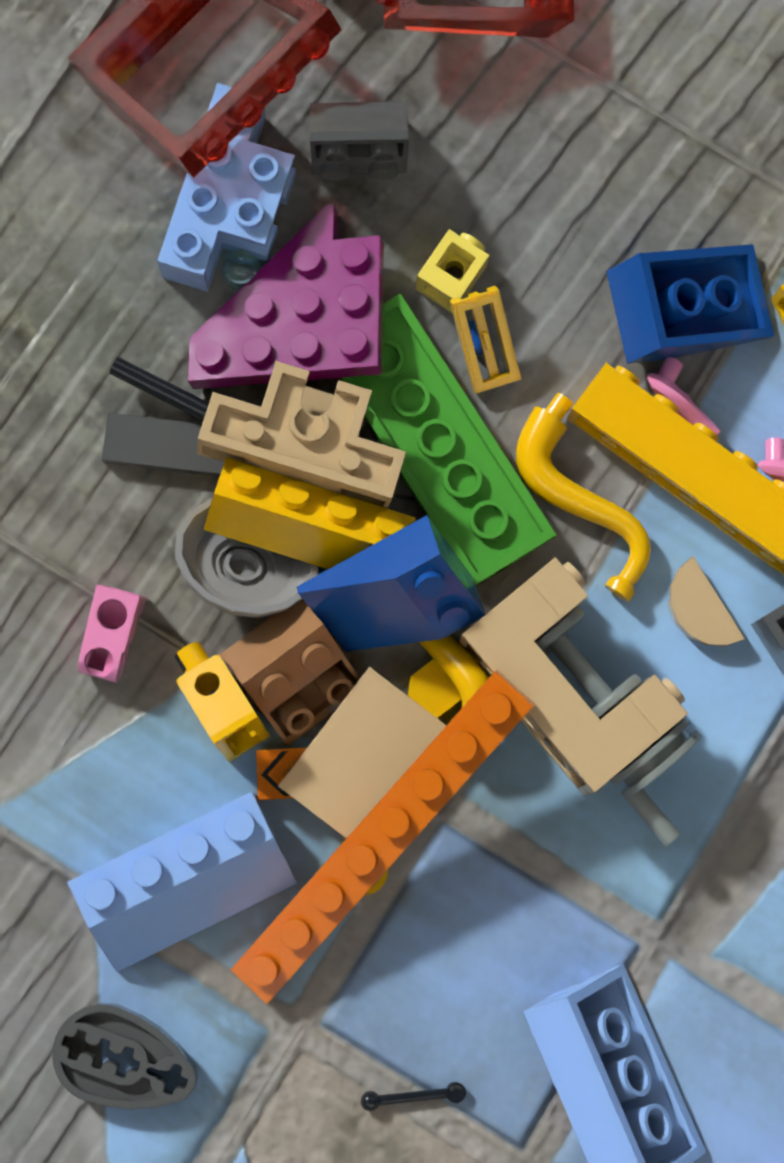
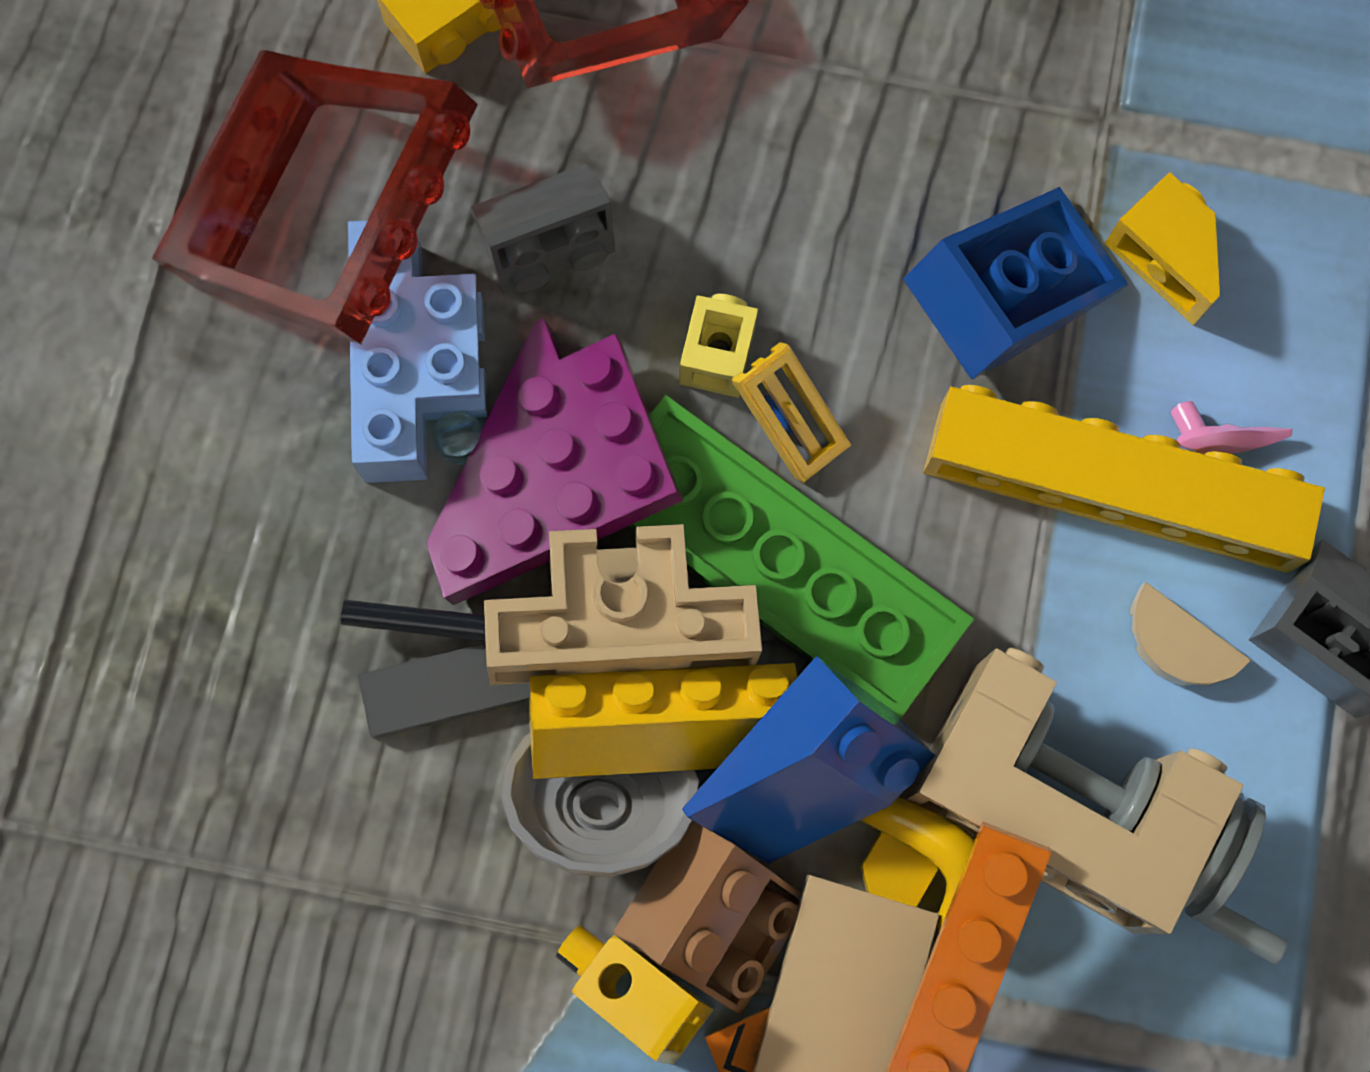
camera: 15 degrees left, 5 degrees down
bright pink leg [78,584,147,683] -> none
yellow animal [516,393,651,602] -> none
bright pink bar [647,357,721,435] -> none

